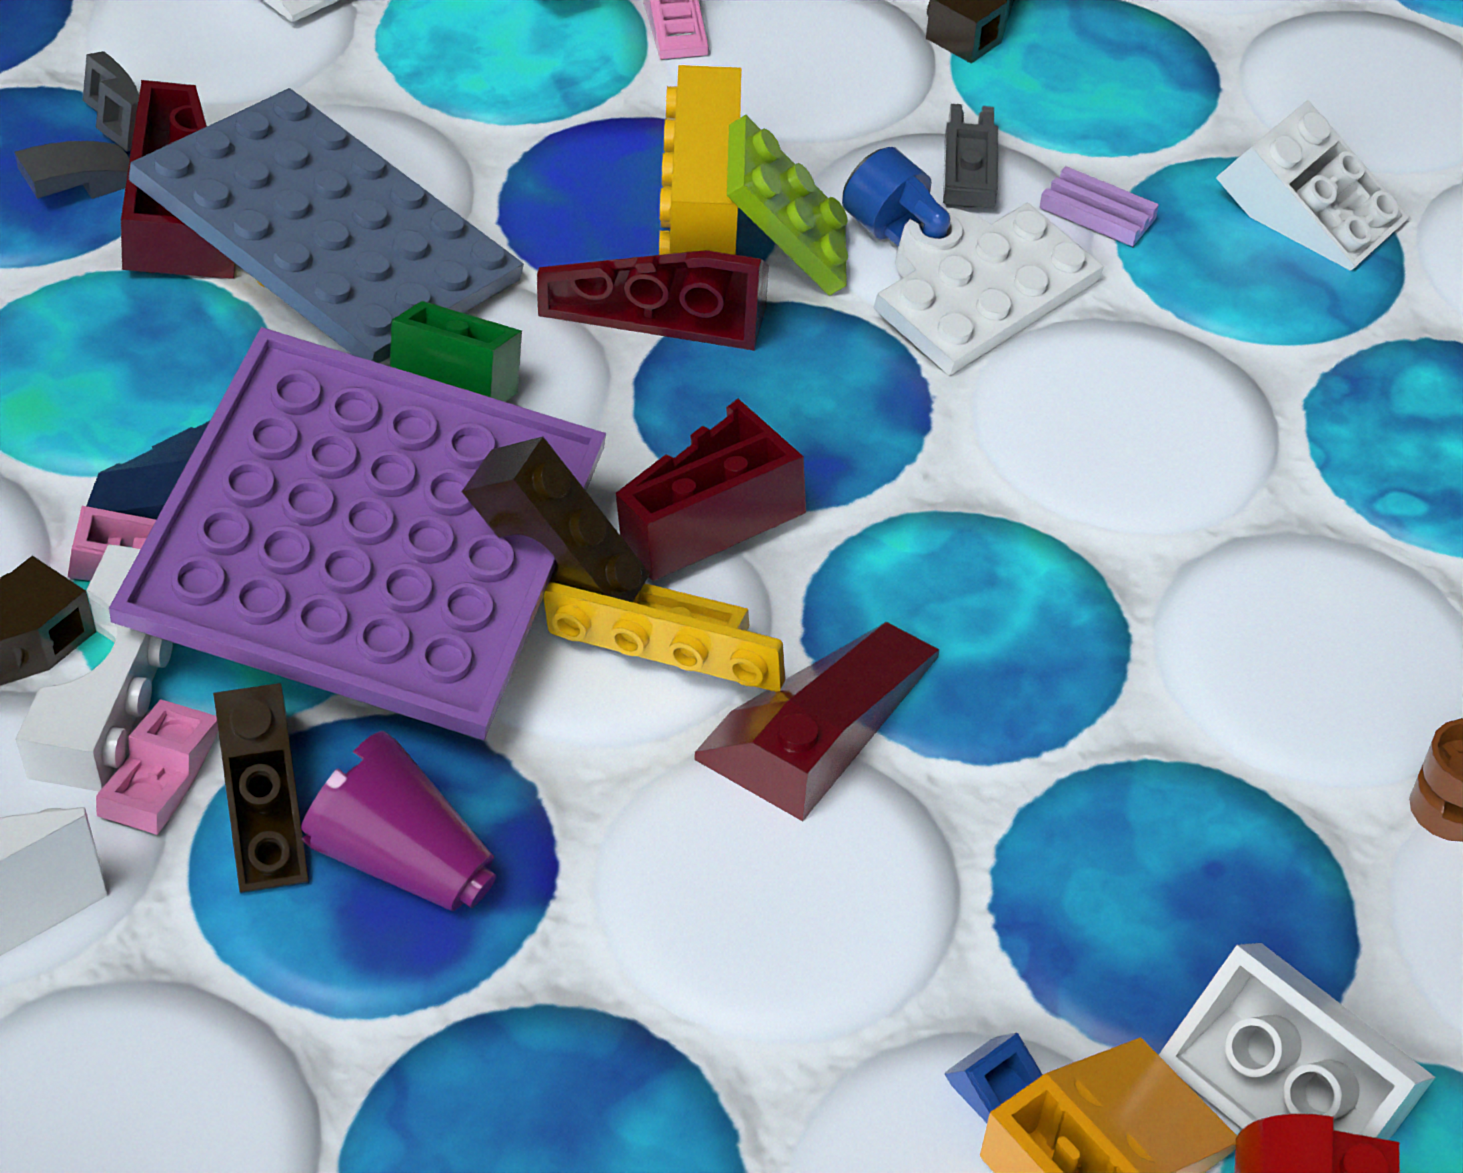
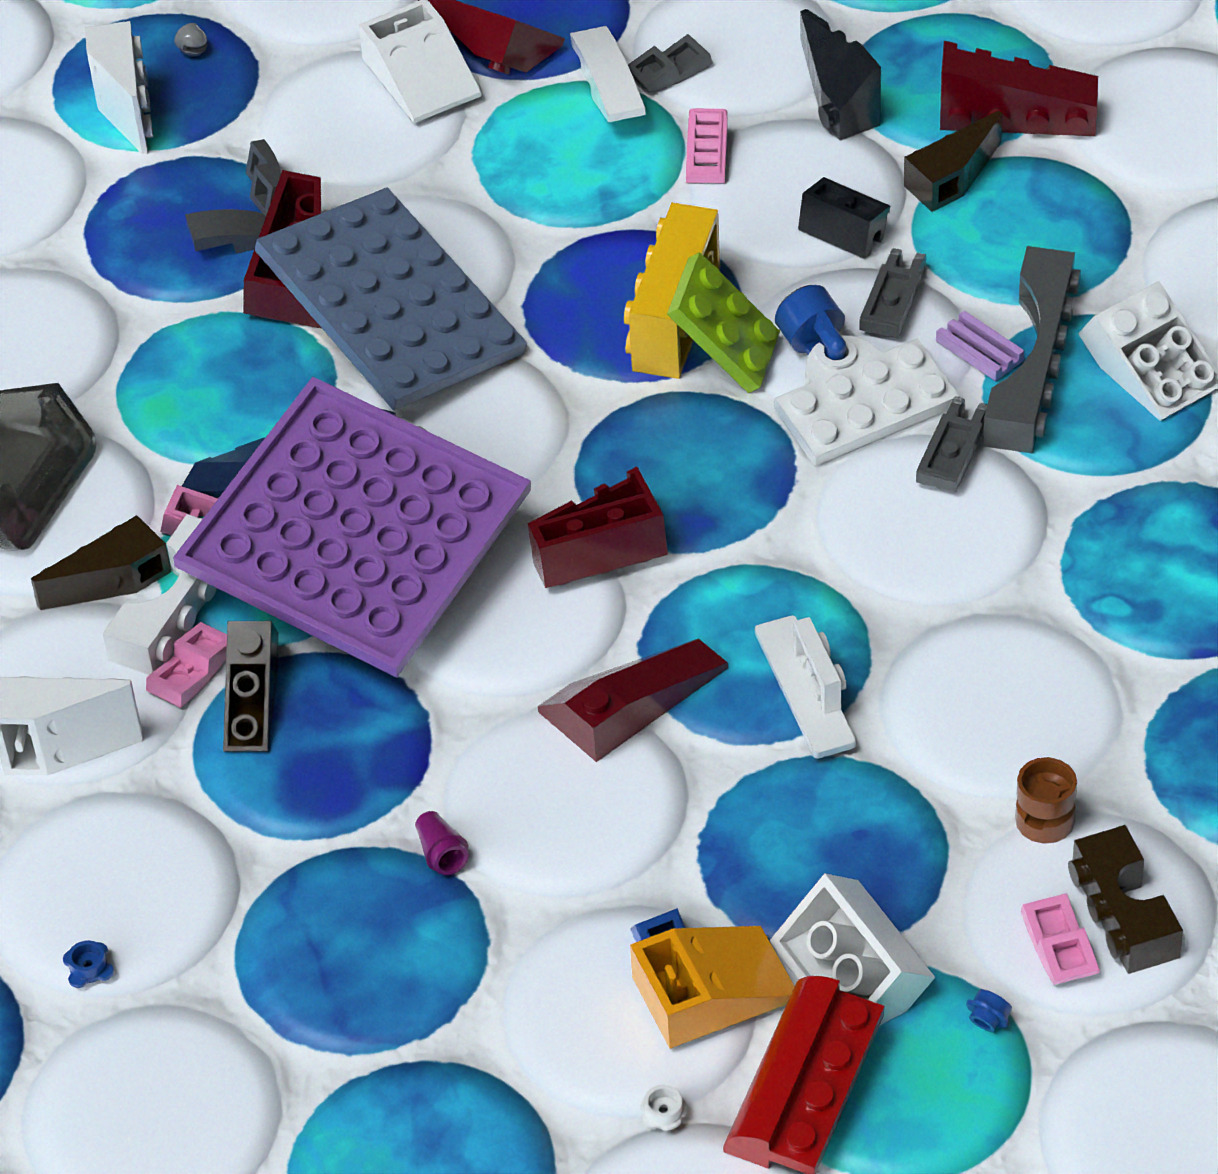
camera: 20 degrees right, 0 degrees up
magenta cone [301,731,496,911] -> none
green brick [390,301,522,402] -> none
dark brown arch [461,436,650,602] -> none
dark red wedge [537,250,769,351] -> none
yellow bracket [543,582,785,692] -> none
none -> magenta cone [415,811,469,875]
none -> white bracket [755,615,856,759]
none -> black hinge [798,177,891,259]
none -> dark grey hinge [916,396,987,492]
none -> dark grey arch [983,246,1081,454]

